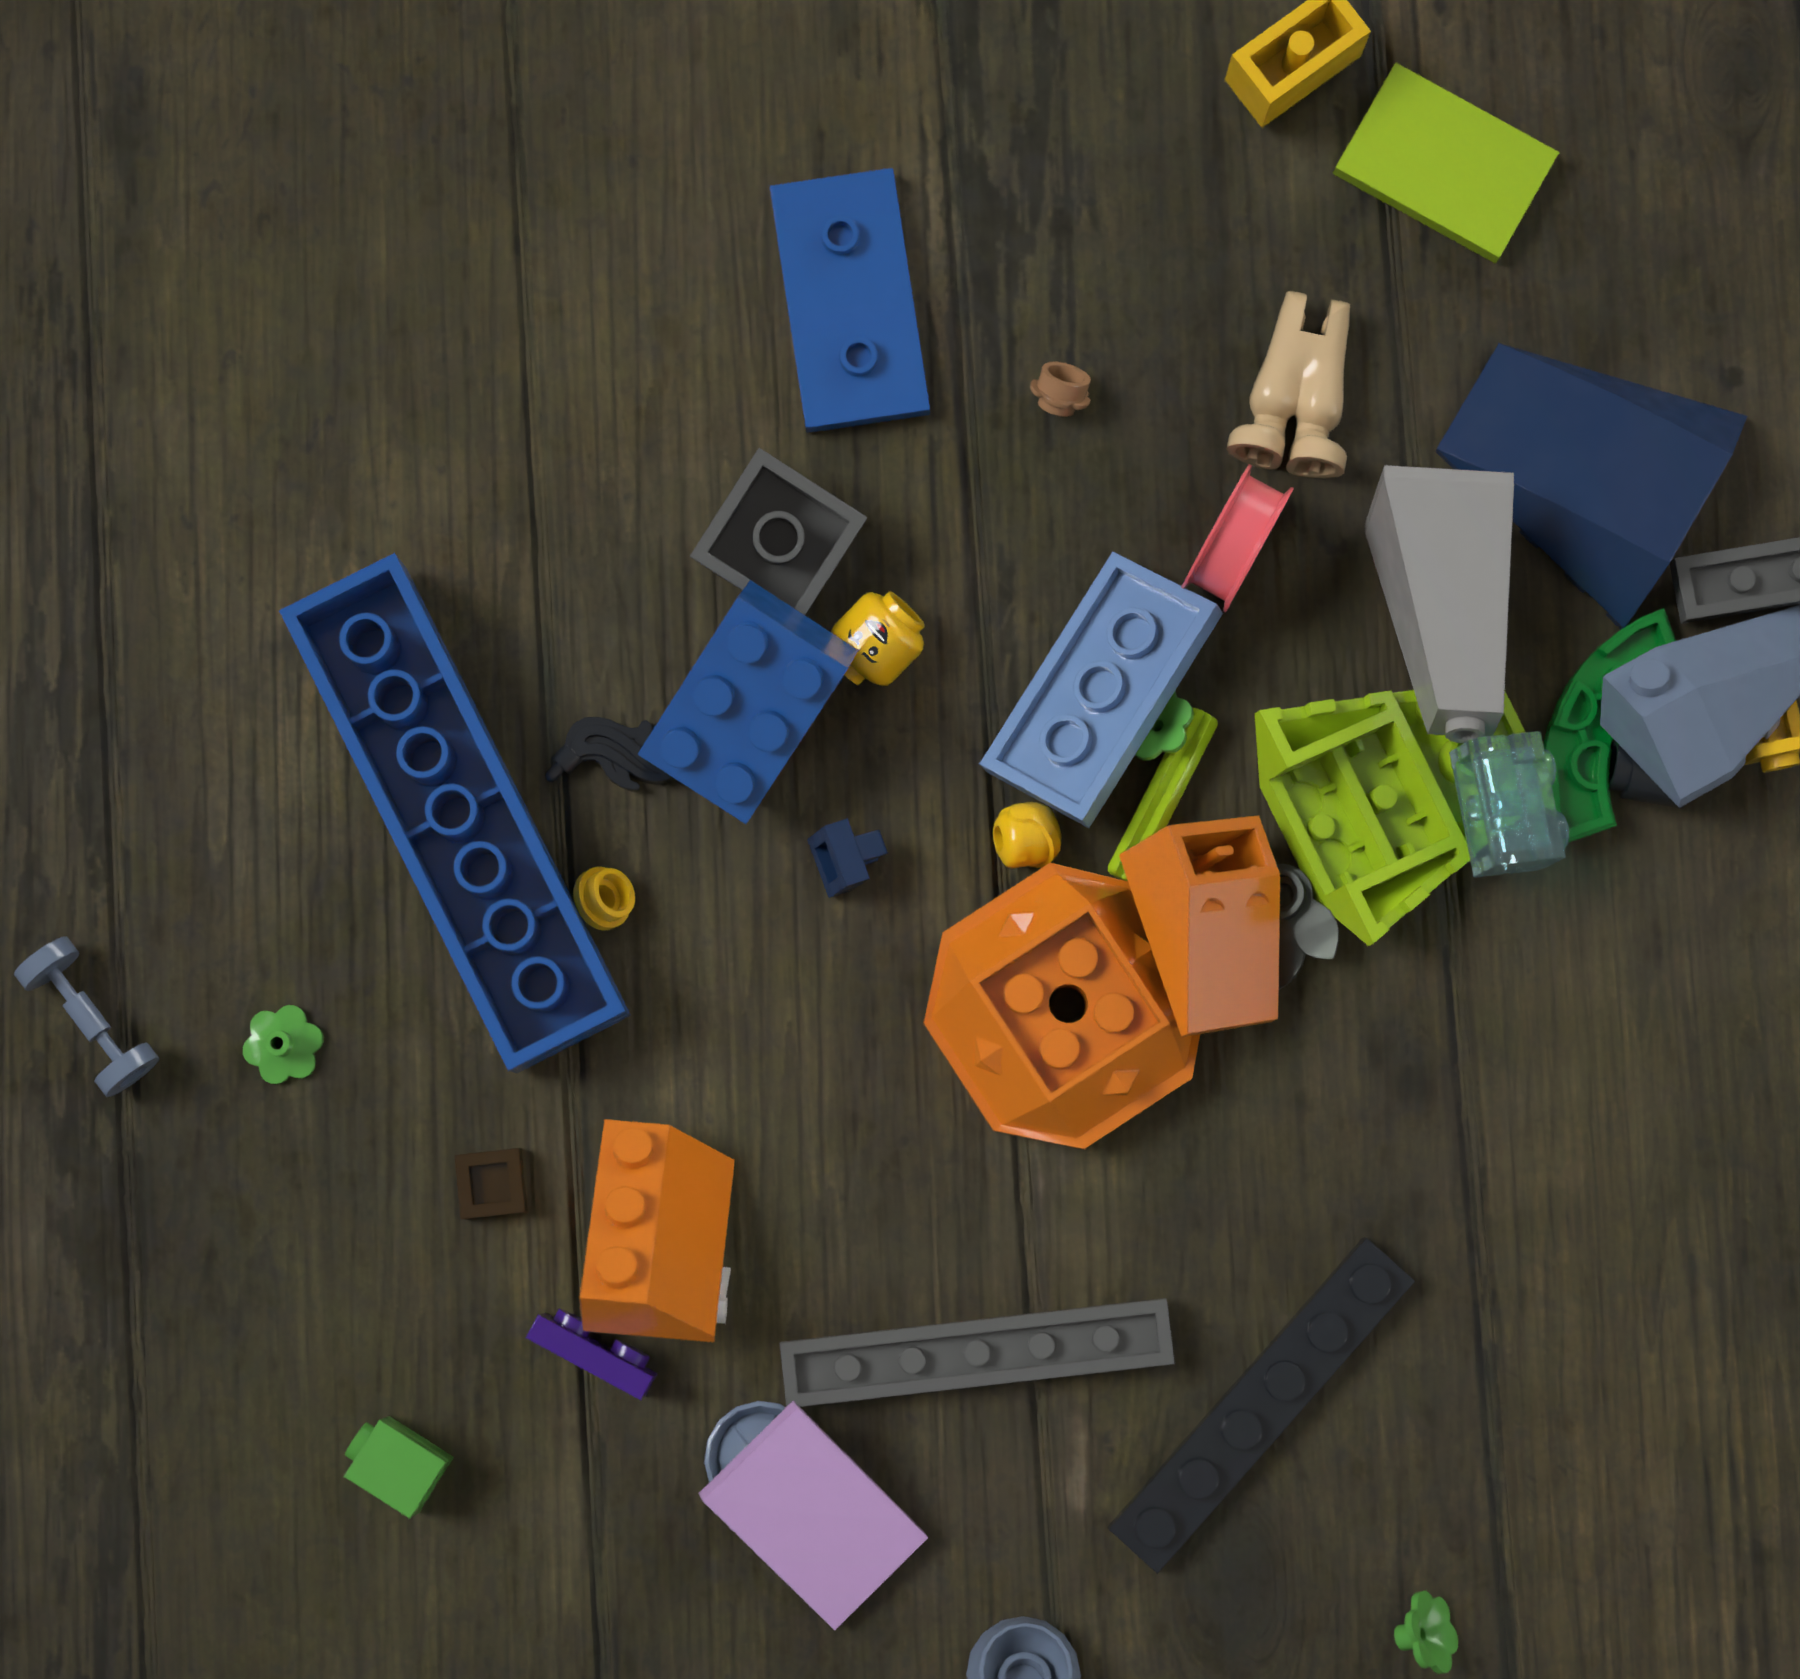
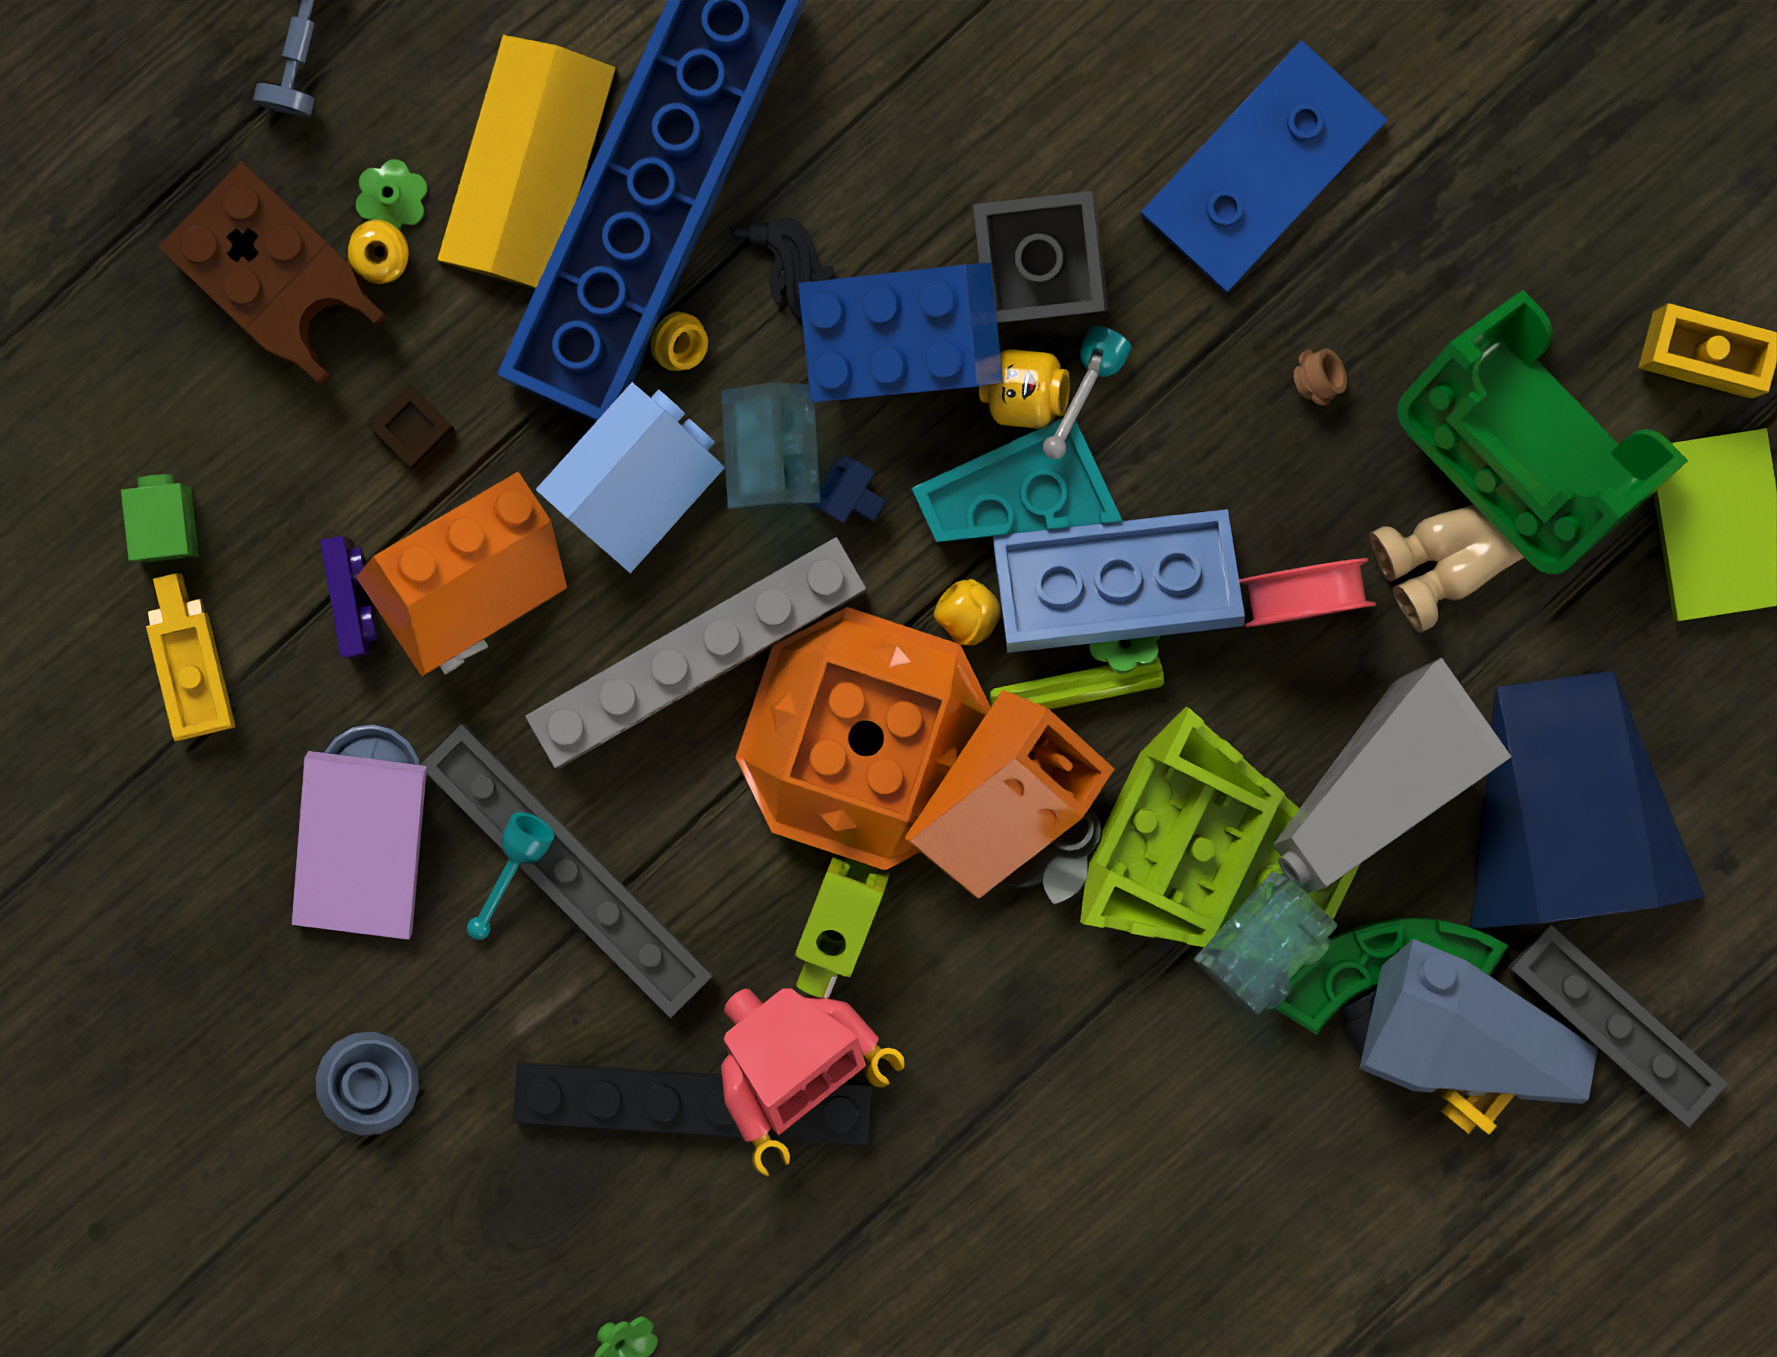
camera: 50 degrees right, 5 degrees up
none -> yellow hinge [146,573,236,742]
none -> reddish brown brick [158,161,387,385]
none -> yellow piece [348,219,409,284]
none -> yellow slope [437,35,617,289]
none -> teal hinge [467,812,554,940]
none -> light grey brick [525,537,867,768]
none -> light blue brick [536,382,725,573]
none -> clear light blue brick [721,383,820,509]
none -> coral torso [721,988,904,1176]
none -> lime torso [795,854,890,998]
none -> teal wing [911,418,1122,543]
none -> hinge [1043,326,1132,460]
none -> green windscreen [1397,290,1688,574]

